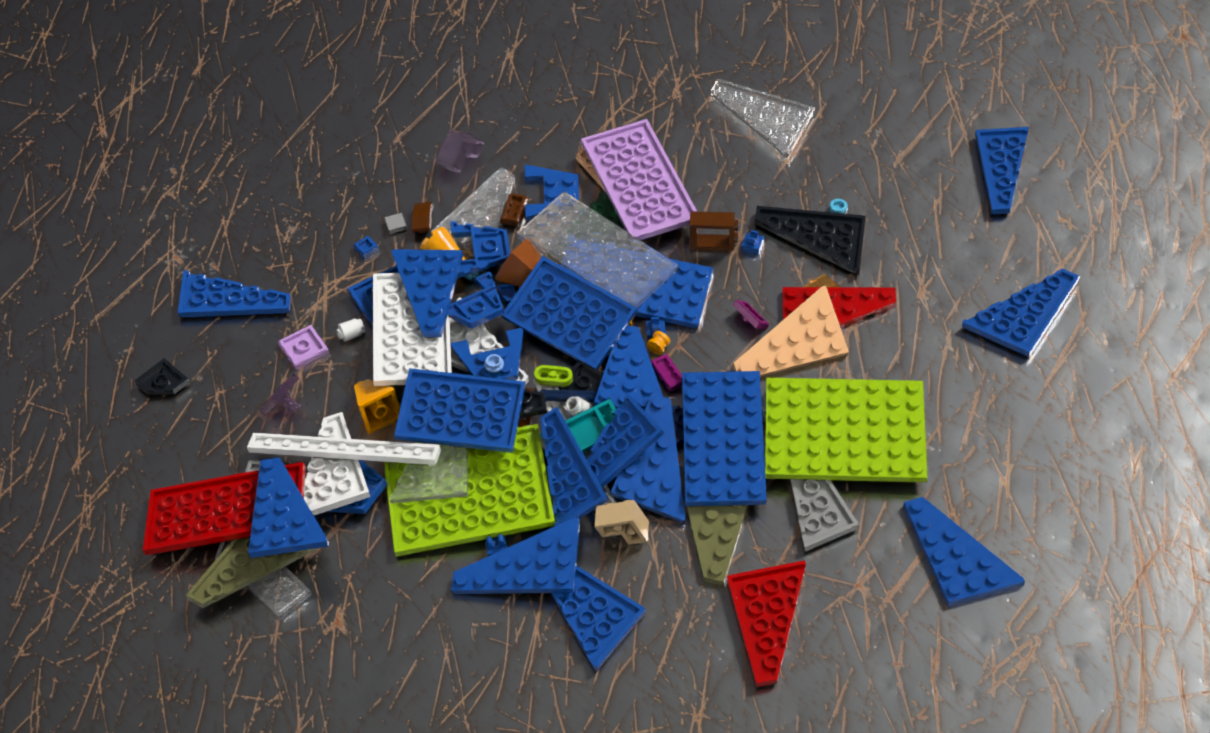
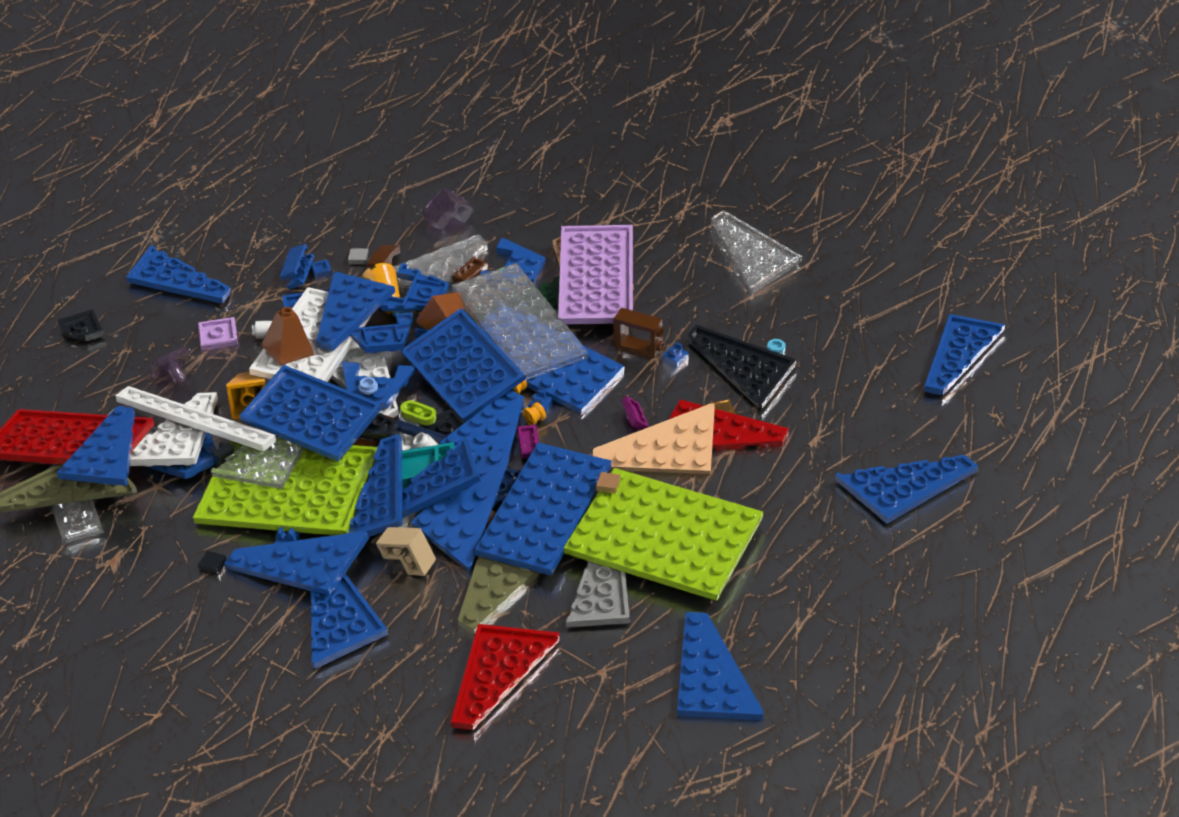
camera: 20 degrees right, 10 degrees down
none -> black tile [198,551,226,574]
none -> black tile [210,442,235,469]
none -> dark orange slope [262,307,314,366]
none -> blue piece [279,244,314,290]
none -> medium nougat tile [596,472,621,494]

